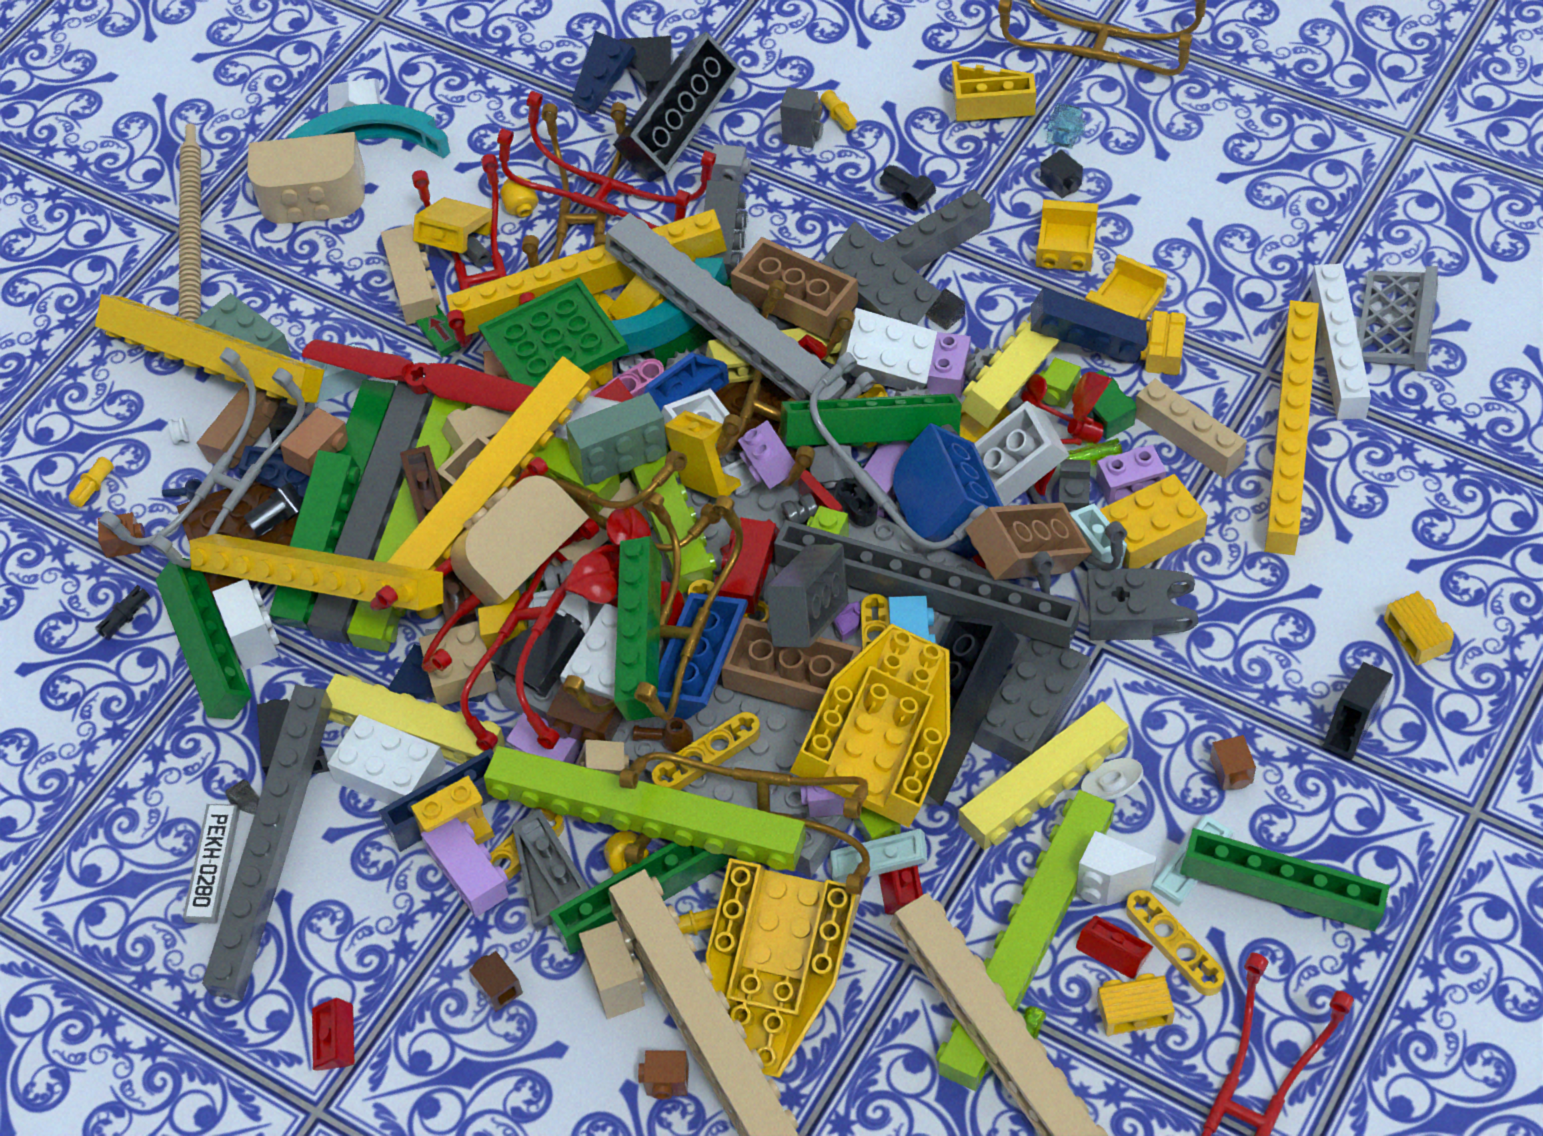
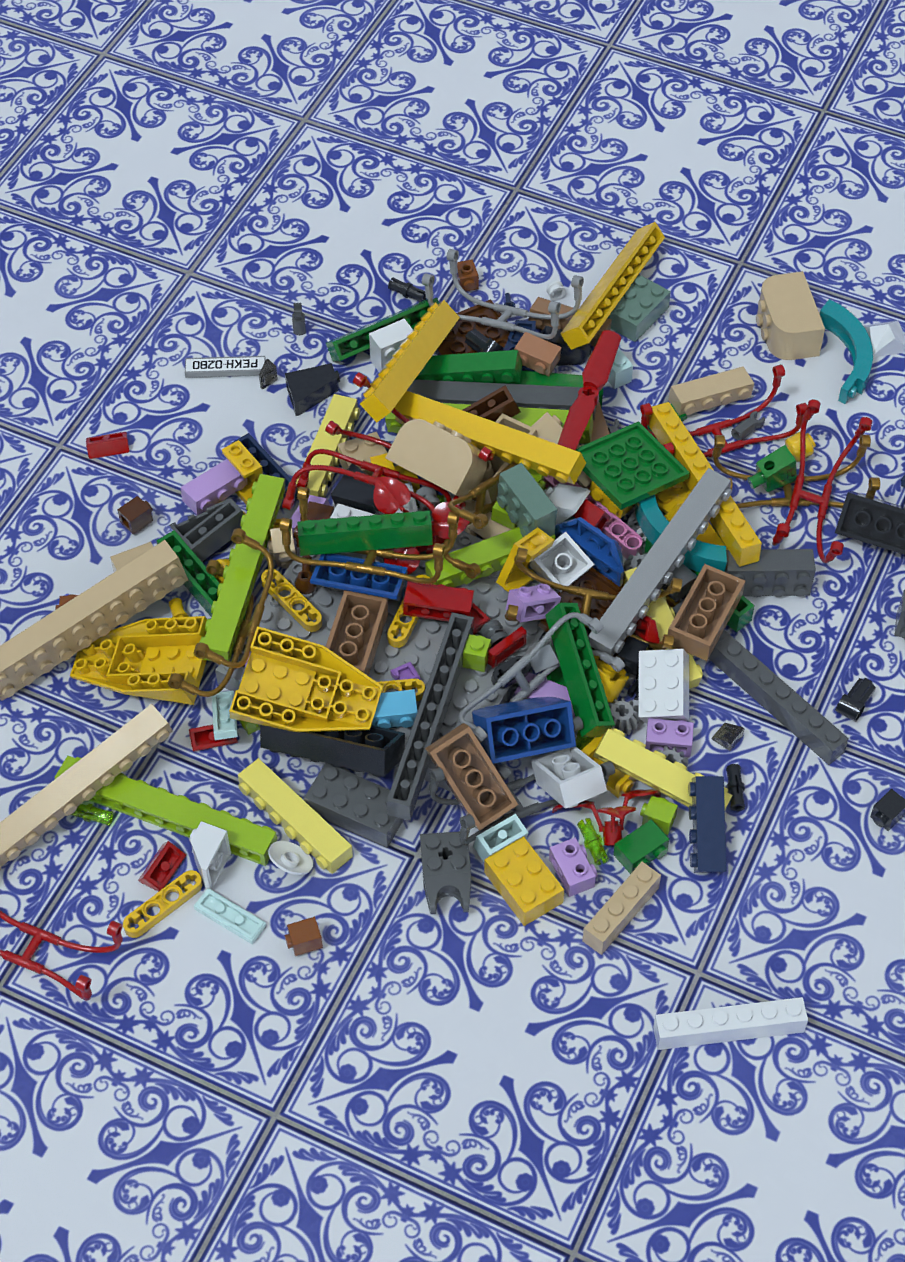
camera: 80 degrees right, 0 degrees up
yellow axle [68,457,114,507] -> none
tan hose [178,123,201,322] -> none
dark grey brick [202,684,332,1001] -> none
white brick [327,714,446,805] -> none
yellow panel [413,197,492,253] -> none
light grey brick [711,144,751,185] -> none
dark grey brick [764,544,849,648] -> none
dark grey brick [821,221,941,325] -> none
yellow panel [1036,199,1098,272] -> none
dark grey brick [1059,459,1091,510] -> none
yellow panel [1085,254,1168,321] -> none
yellow brick [1097,973,1175,1036] -> none
yellow brick [1141,310,1186,375] -> none
green brick [1179,828,1390,932] -> none
yellow brick [1264,300,1319,555] -> none
black slope [1322,662,1393,760] -> none
light grey fence [1358,266,1438,371] -> none
yellow brick [1384,591,1454,666] -> none
none -> dark grey bar [292,303,306,336]
none -> black pin [726,764,745,811]
none -> green torso [747,445,797,492]

